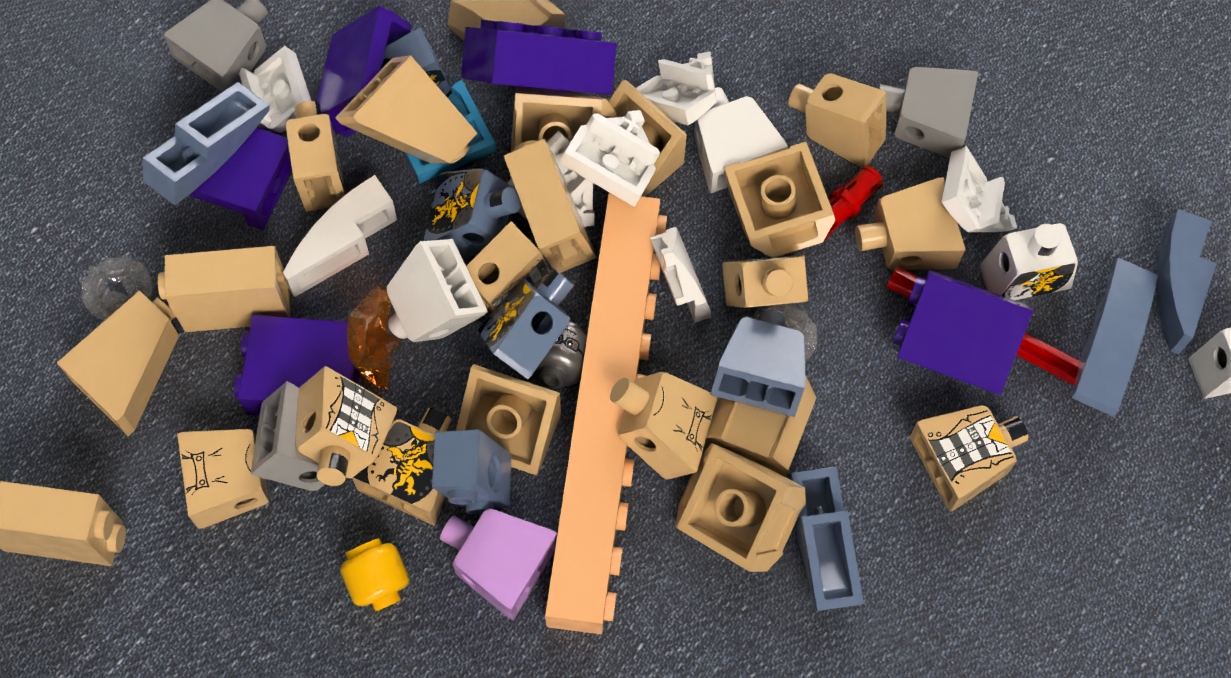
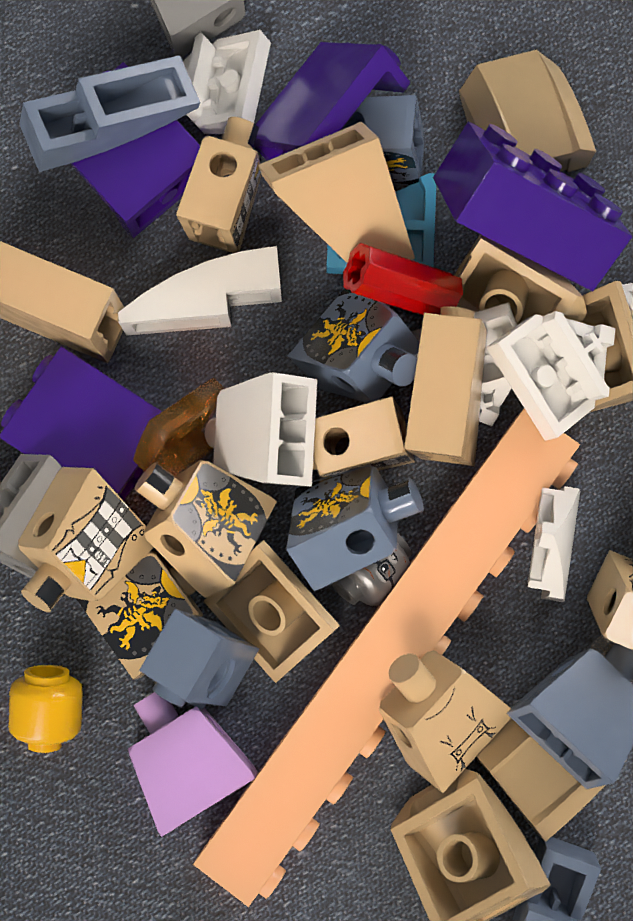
camera: 30 degrees right, 15 degrees up
none -> torso [135,460,277,598]
none -> red axle [343,243,463,315]

